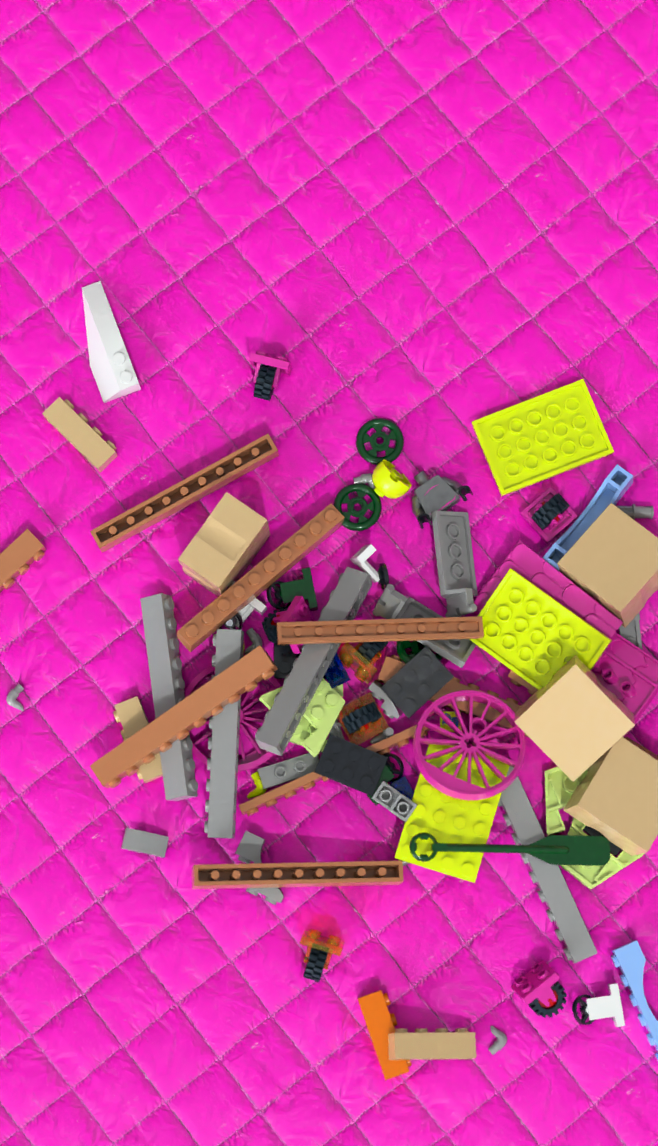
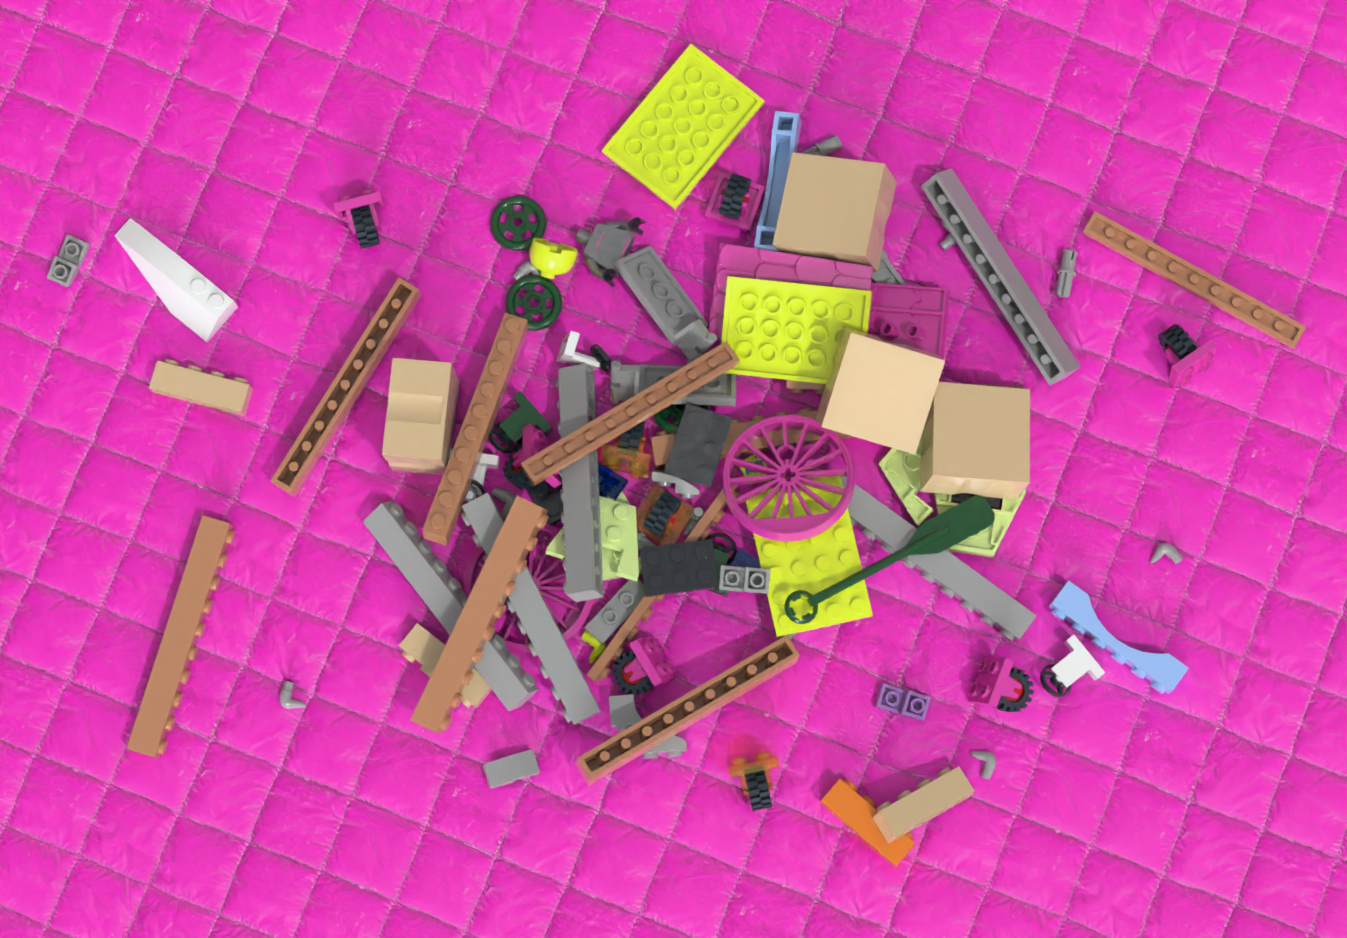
camera: 30 degrees left, 0 degrees up
none -> light grey slope [46,234,91,287]
none -> dark pink plate [612,636,677,695]
none -> medium lavender slope [874,683,931,721]

